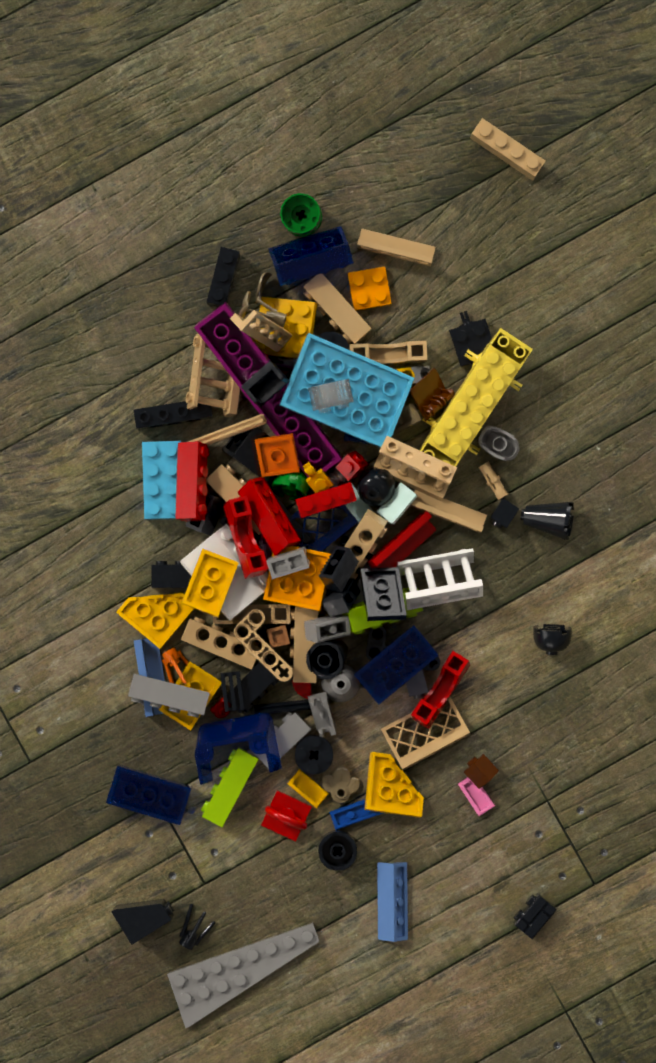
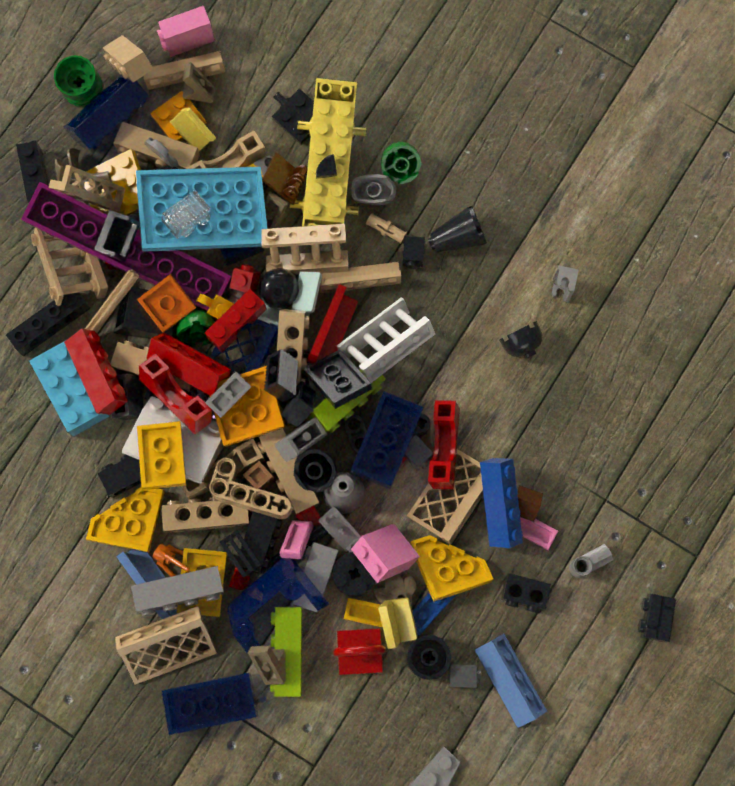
camera: 25 degrees left, 10 degrees down
none -> tan brick [103,35,154,82]
none -> tan fence [115,606,217,685]
none -> light grey tile [144,137,179,168]
none -> bright pink brick [157,6,215,57]
none -> light yellow panel [170,108,216,151]
none -> dark tan slope [183,62,215,103]
none -> dark tan slope [248,646,286,685]
none -> bright pink tile [280,520,314,559]
none -> black tile [316,154,337,179]
none -> bright pink brick [351,524,420,583]
none -> light yellow panel [378,598,418,649]
none -> green cylinder [381,141,422,184]
none -> dark grey brick [449,665,481,688]
none -> blue brick [480,458,523,548]
none -> black brick [501,573,551,613]
none -> light grey hinge [552,265,579,303]
none -> light grey piece [569,544,613,578]

